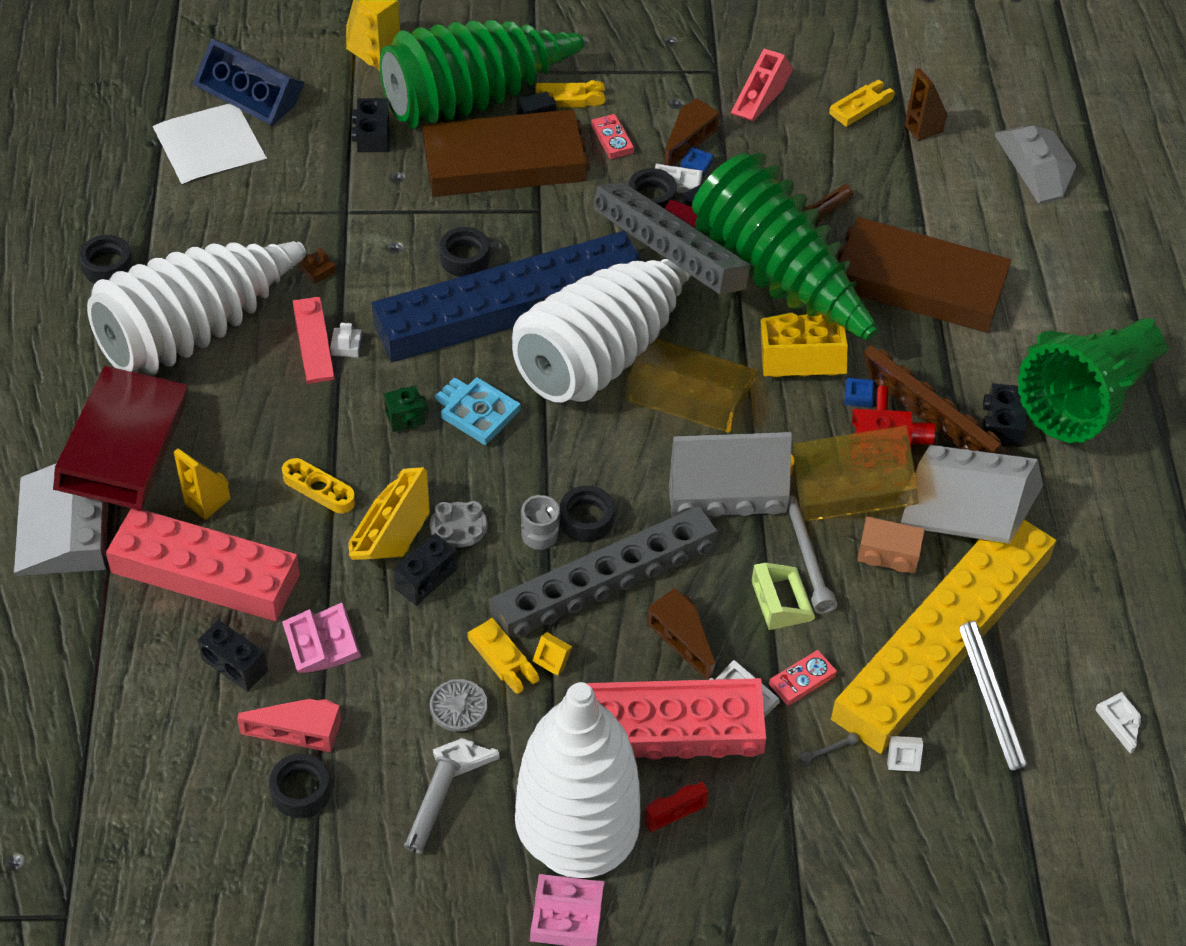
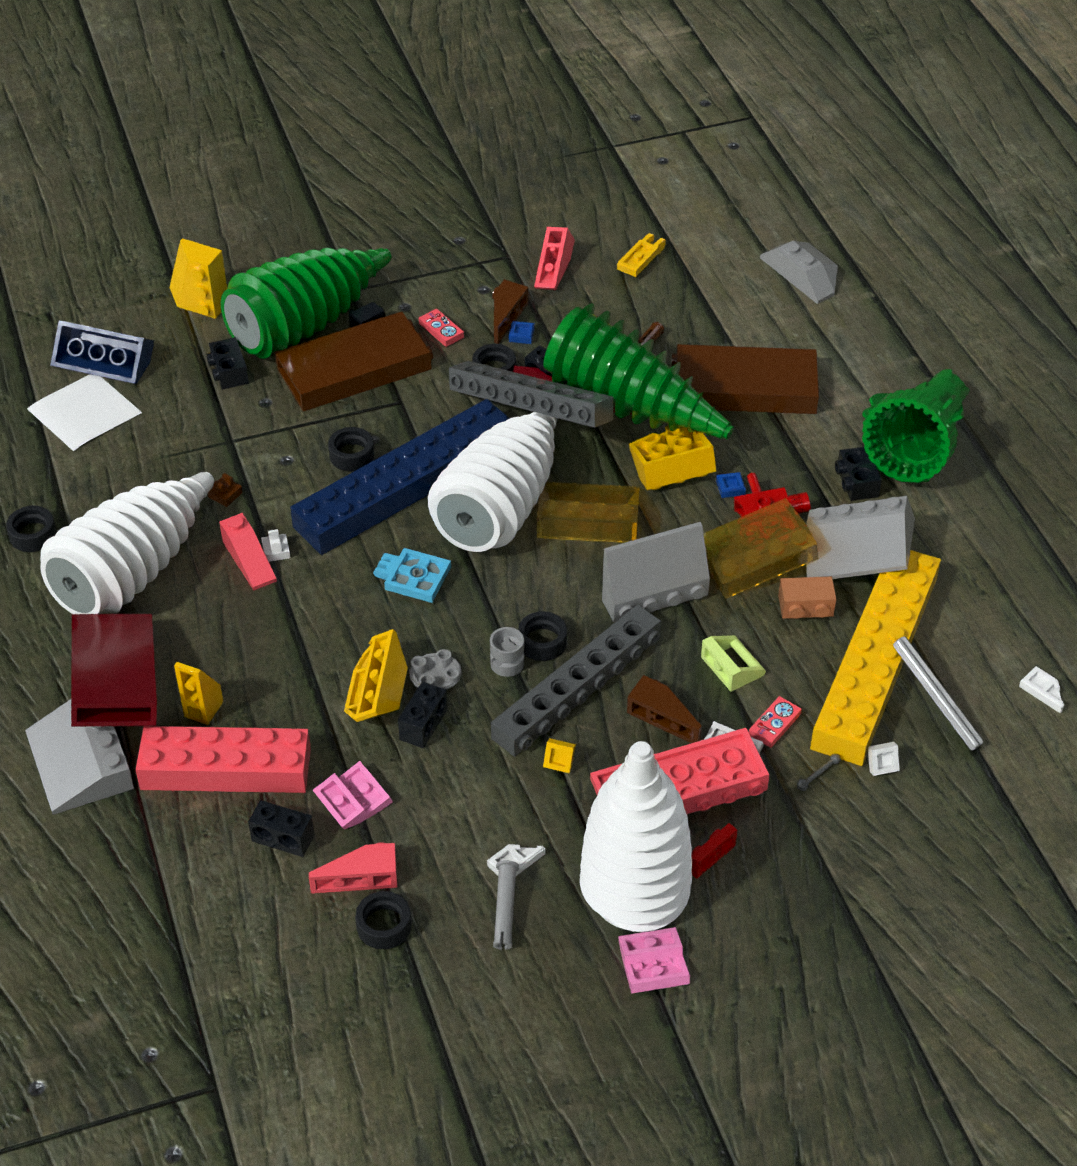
camera: 15 degrees left, 5 degrees down
yellow beam [282,458,355,514] -> none
dark green brick [383,385,429,432] -> none
light grey wheel [430,679,487,732] -> none
yellow hinge [467,618,540,694] -> none
yellow hinge [535,80,606,107] -> none
white tile [655,164,703,193] -> none
light grey piece [787,495,837,614] -> none
reddish brown bracket [864,345,1013,456] -> none
reddish brown slope [904,68,947,141] -> none

